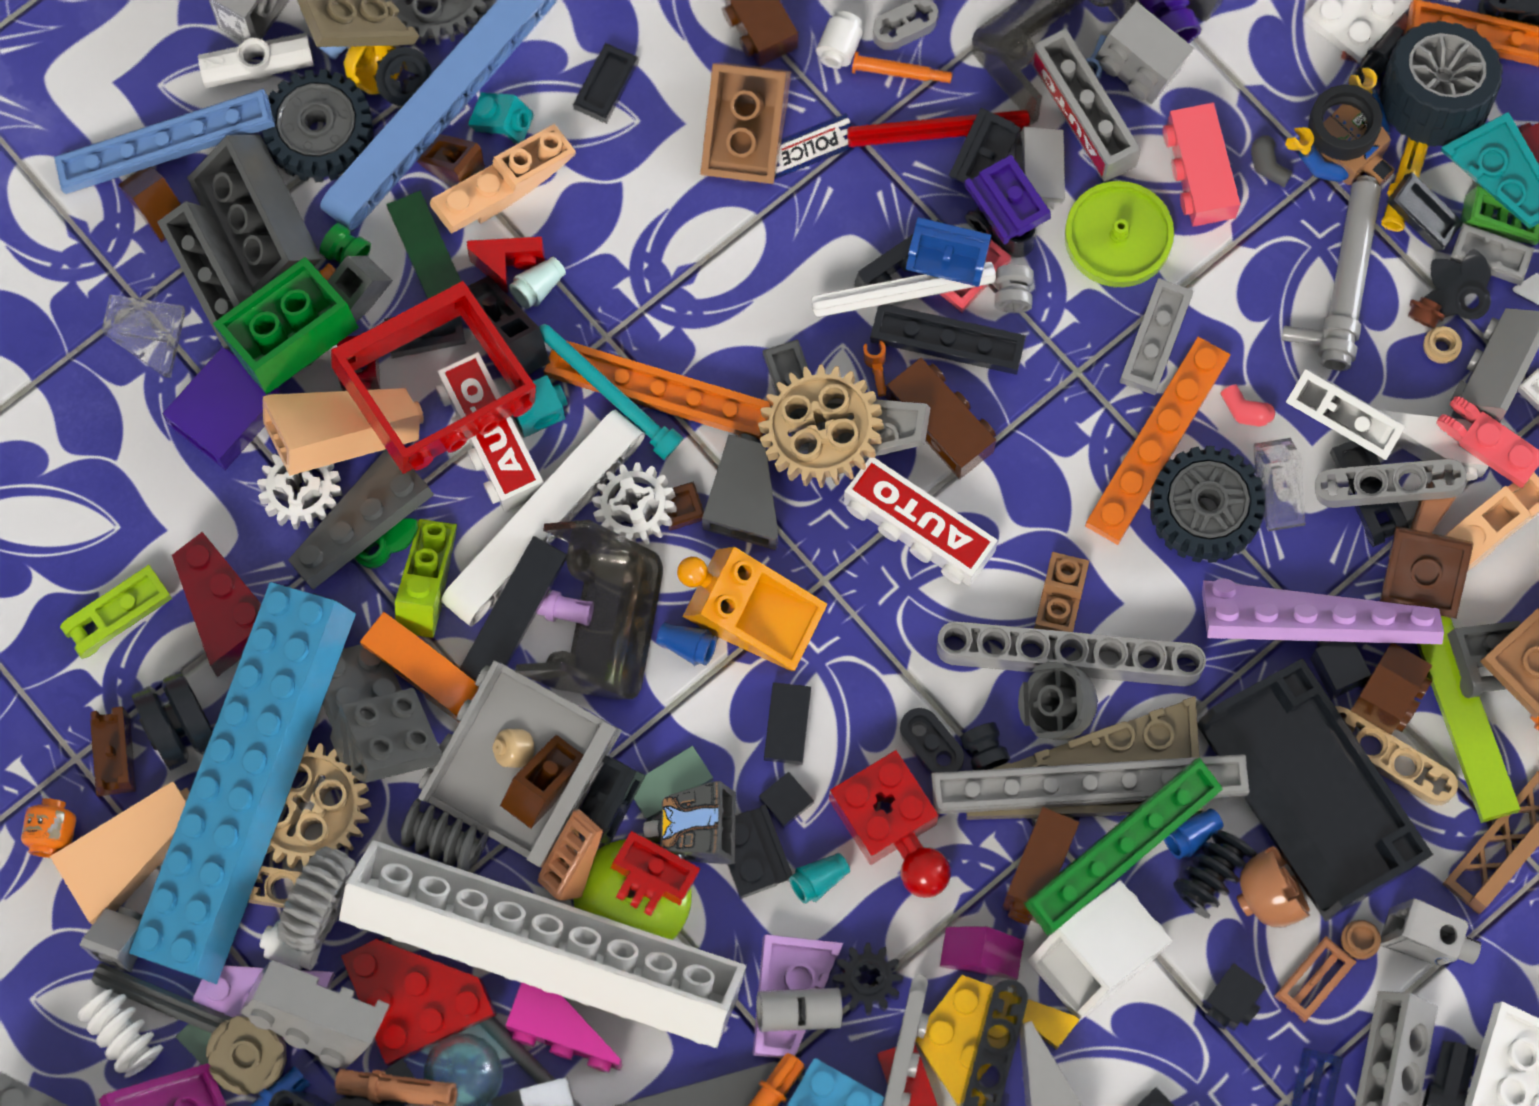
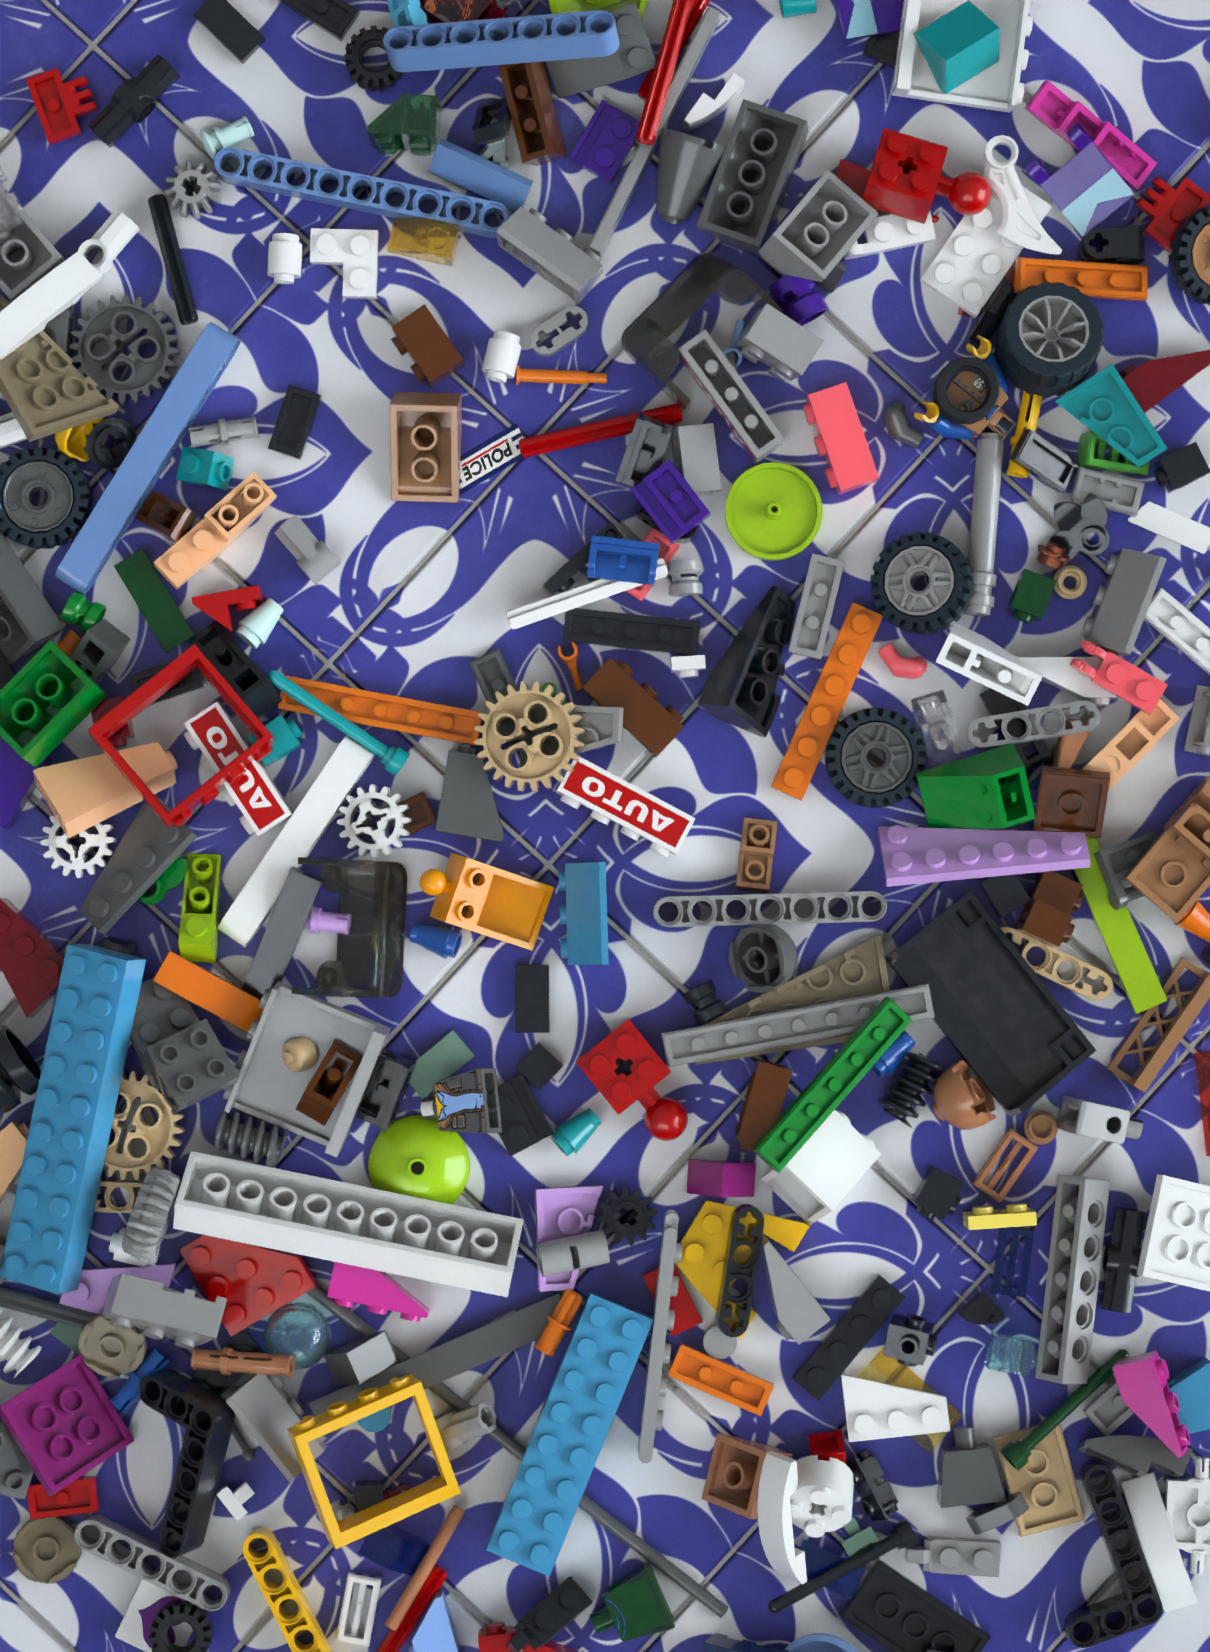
camera: 10 degrees left, 15 degrees up
nougat slope [537,810,603,901] -> none
red hinge [611,831,701,917] -> none
black plate [900,708,964,774] -> none
none -> light grey pin [189,416,259,448]
none -> light grey piece [274,514,341,585]
none -> dark azure slope [558,862,609,965]
none -> white plate [670,655,706,678]
none -> black wedge [698,586,796,737]
none -> wheel [870,532,974,635]
none -> green slope [916,743,1036,829]
none -> light yellow plate [963,1203,1037,1230]
none -> dark green brick [1007,569,1056,624]

